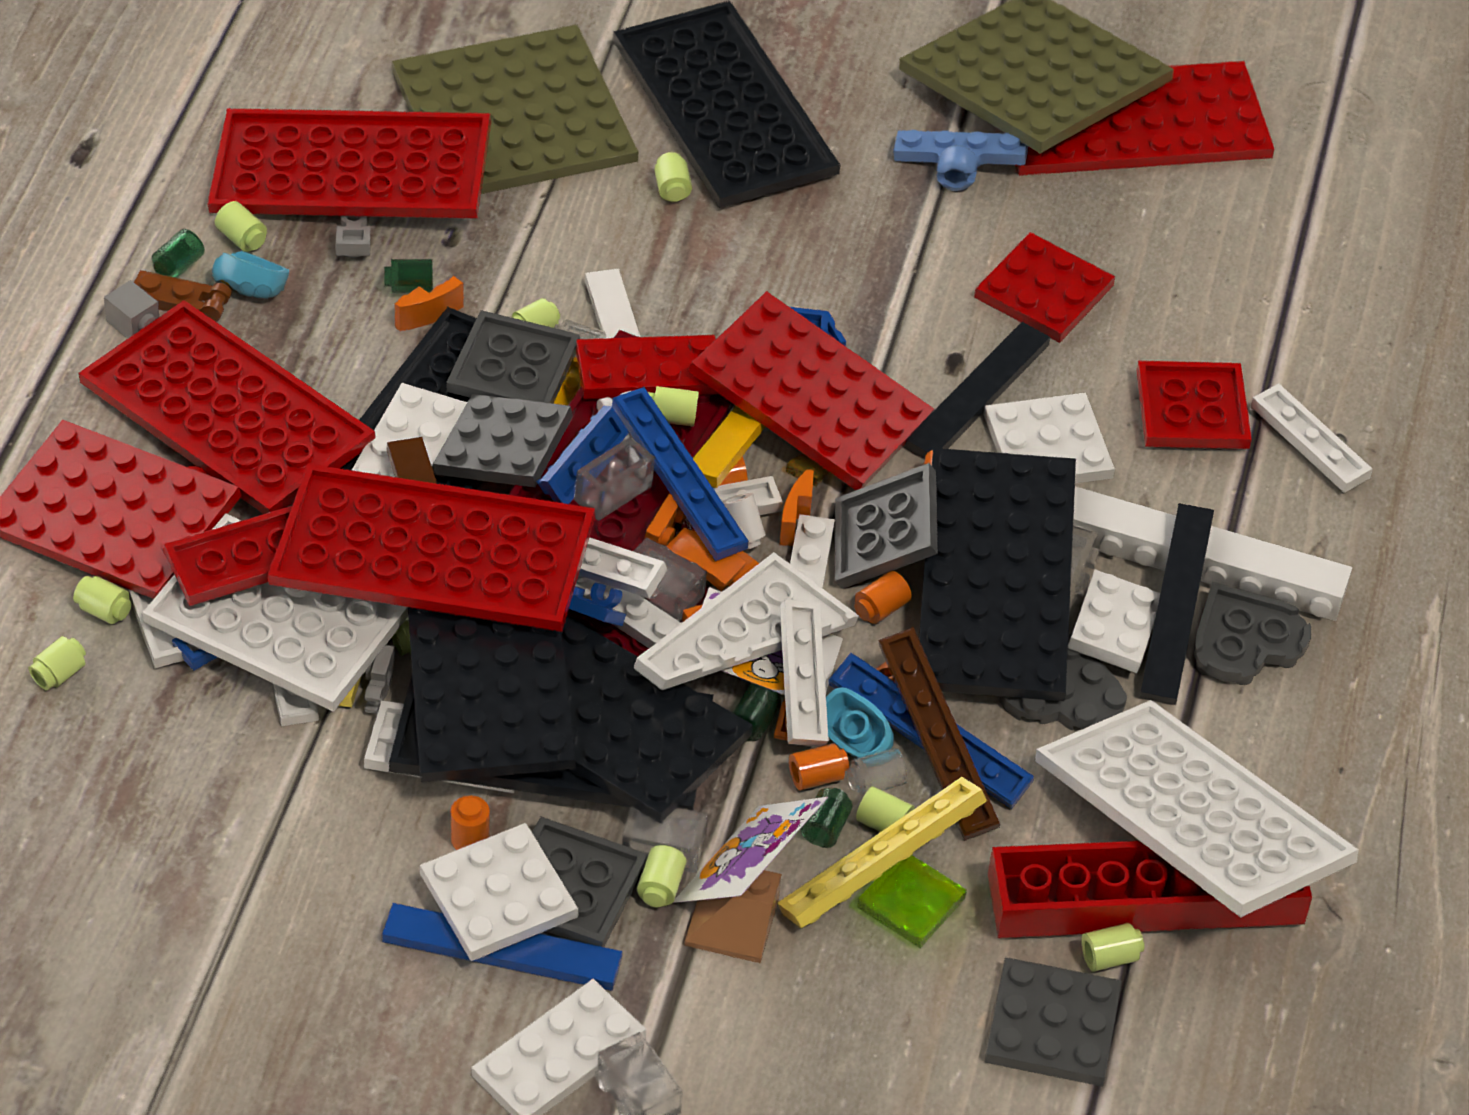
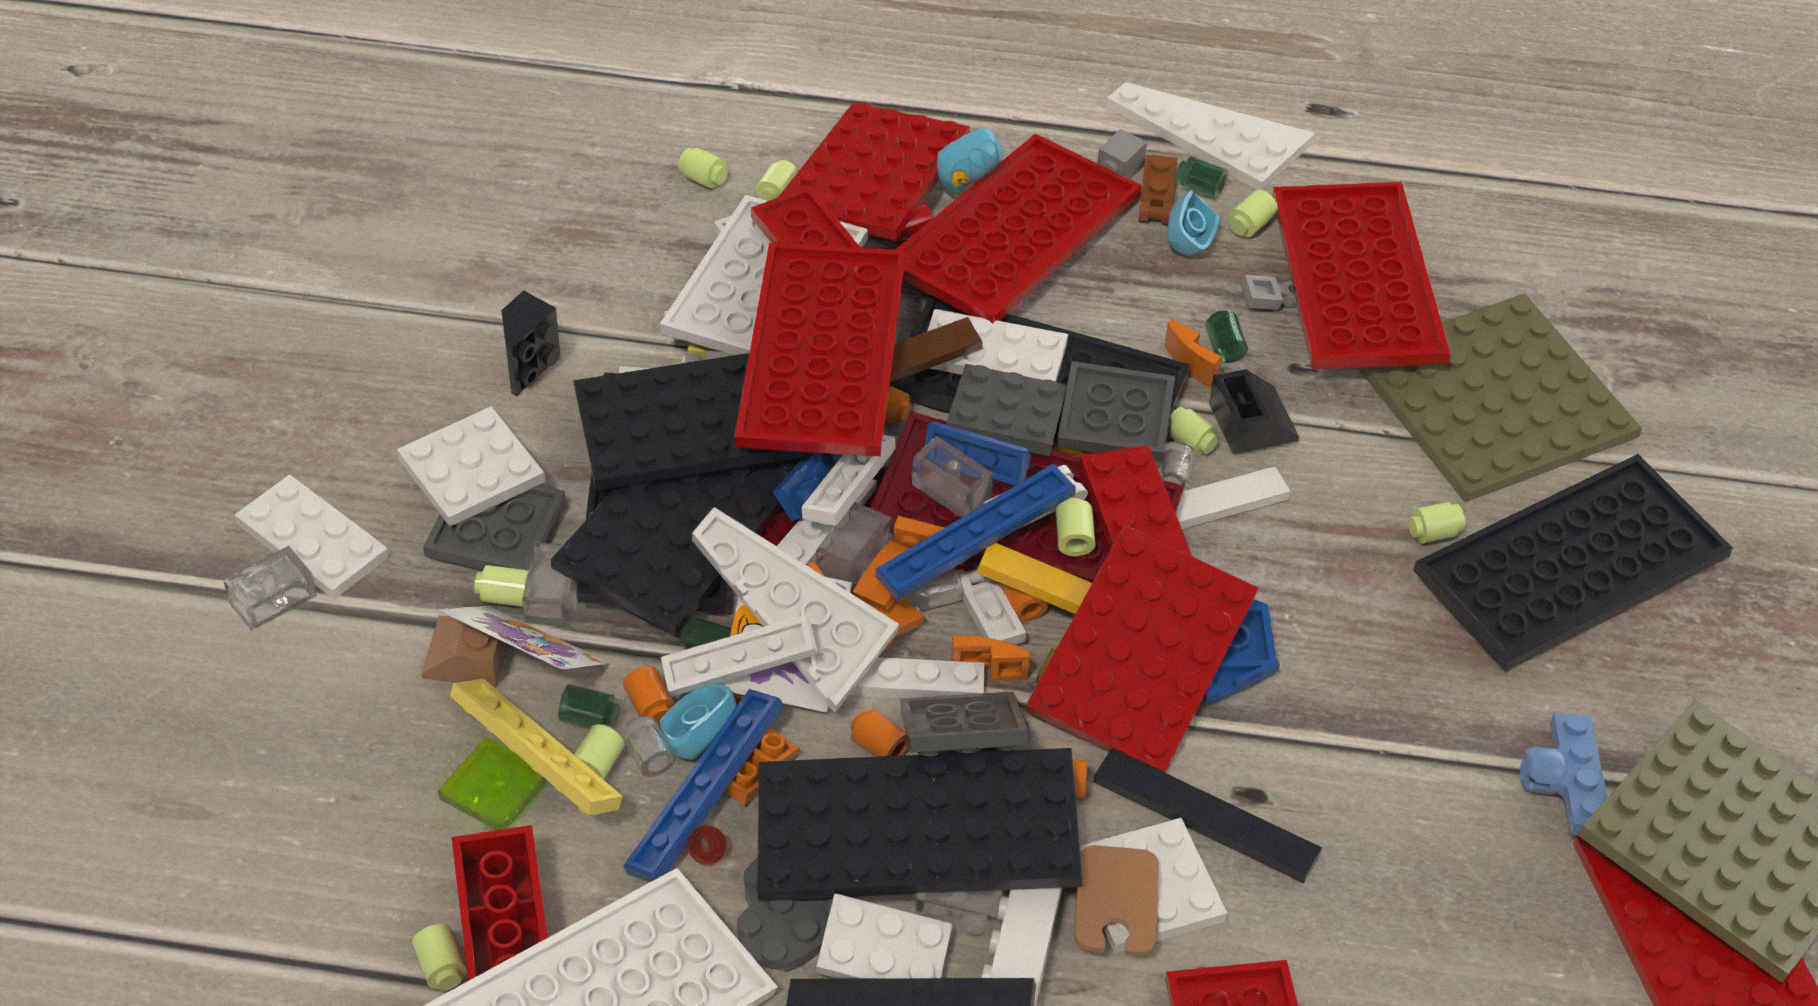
camera: 85 degrees right, 0 degrees up
blue tile [382,903,622,991] -> none
orange brick [451,795,490,850] -> none
white brick [722,493,766,550] -> none
reddish brown tile [879,627,1000,841] -> none
red plate [974,232,1115,343] -> none
dark grey plate [985,957,1122,1087] -> none
none -> black slope [501,290,561,396]
none -> clear red plate [687,825,726,865]
none -> medium azure piece [937,128,1004,192]
none -> medium nougat piece [1074,845,1159,956]
none -> white wing [1106,82,1316,190]
none -> black slope [1209,369,1299,454]

